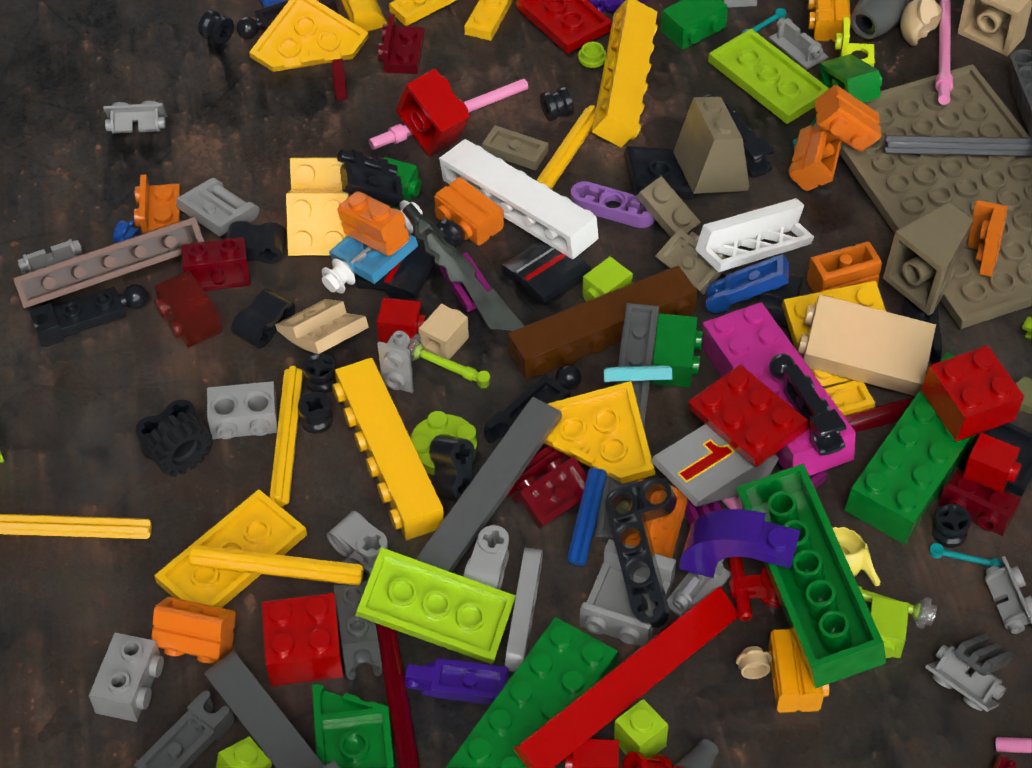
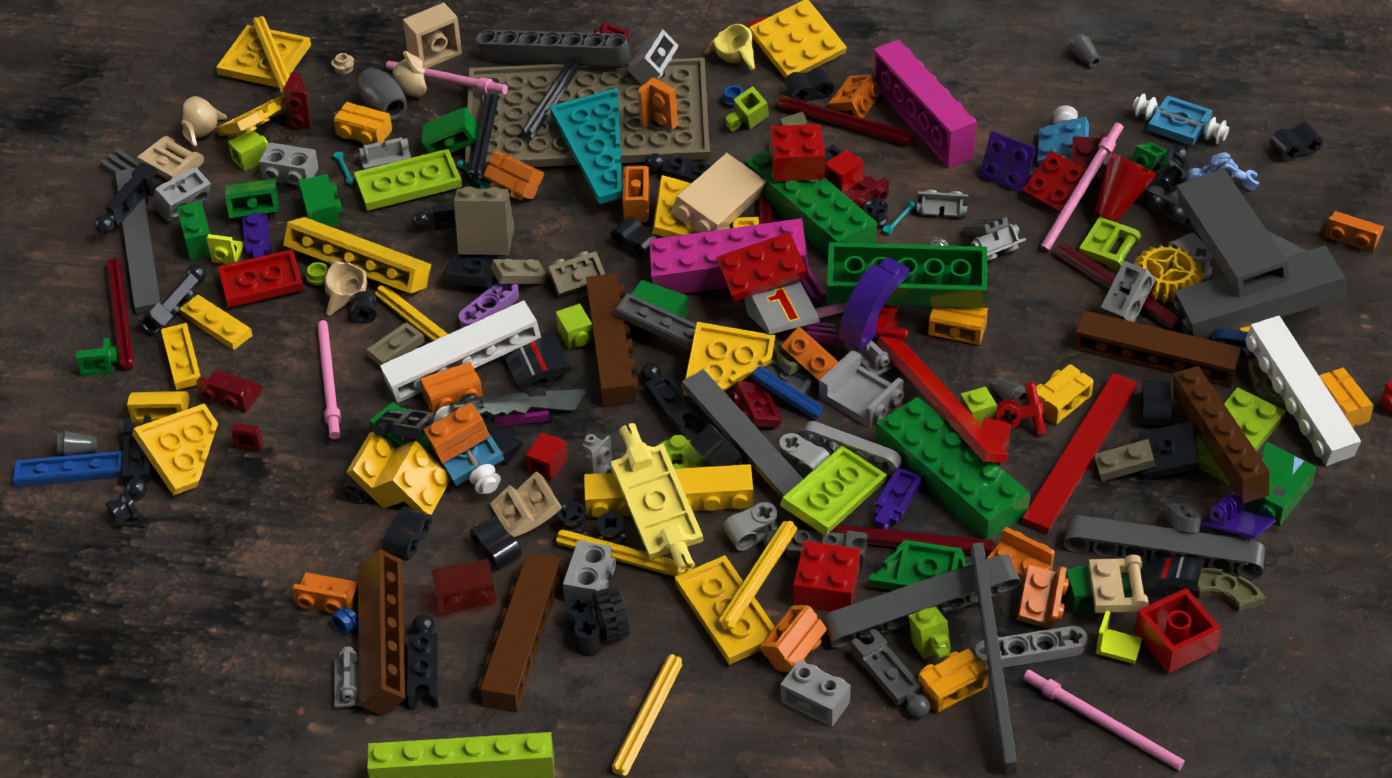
camera: 70 degrees left, 5 degrees down
light grey hinge [103,101,167,134] -> none
light grey plate [177,178,260,237] -> none
dark red bracket [182,237,251,294] -> none
red brick [395,68,470,158] -> none
lime piece [407,334,490,388] -> none
tan brick [419,304,469,360] -> none
tile [603,365,672,382] -> none
black beam [605,477,677,628] -> none
white fence [695,198,814,272] -> none
blue hinge [706,254,789,313] -> none
tan plate [736,646,772,679] -> none
black plate [769,354,846,456] -> none
orange brick [815,85,882,152] -> none
neon yellow bracket [835,17,875,67] -> none
dark tan slope [883,202,973,316] -> none
none -> tan piece [324,259,367,316]
none -> black axle [469,93,498,180]
none -> reddish brown brick [478,552,562,713]
none -> teal wing [550,88,623,204]
none -> light yellow plate [611,423,703,573]

